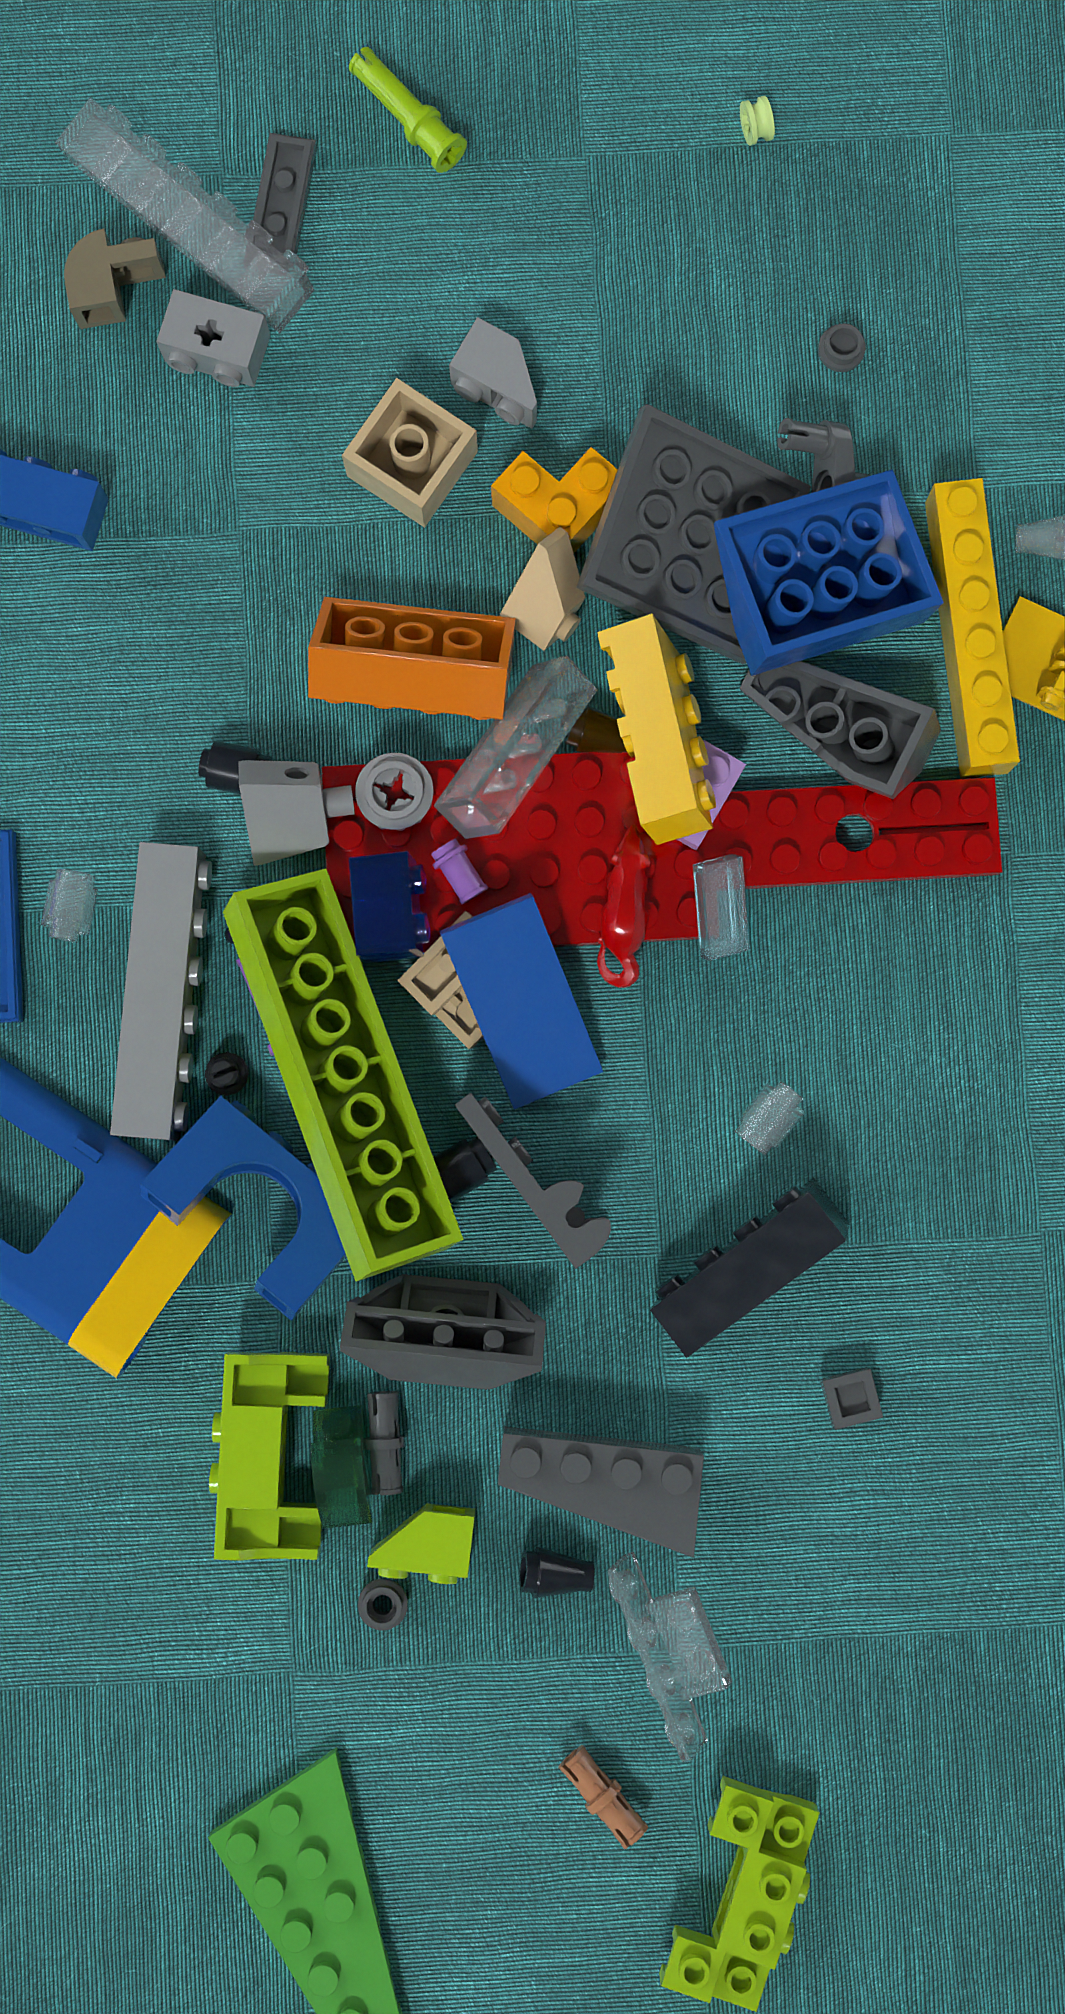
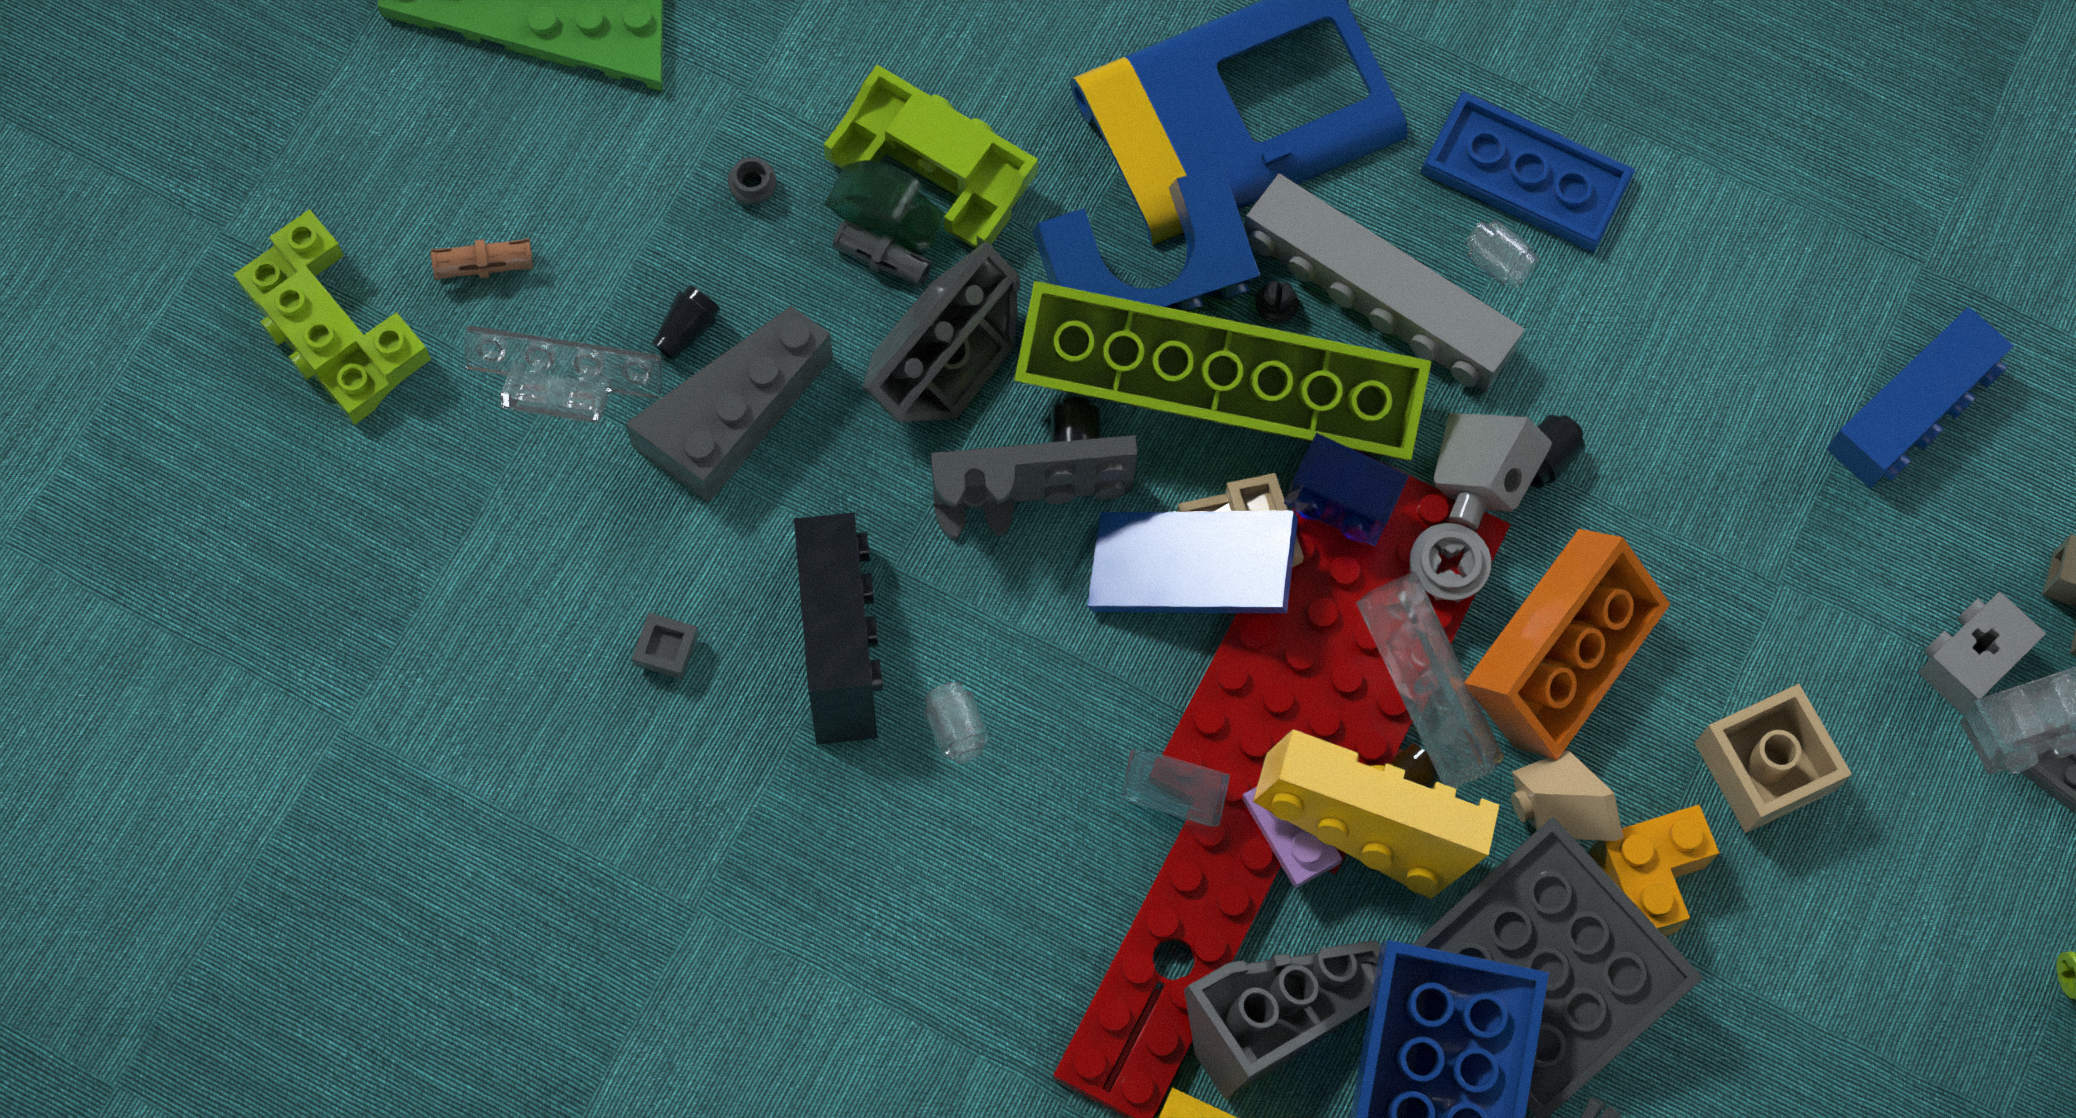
camera: 120 degrees right, 15 degrees down
lime slope [367,1503,476,1584] -> none
medium lavender pin [431,839,488,904] -> none
light grey slope [449,317,537,429] -> none
red animal [596,824,650,988] -> none

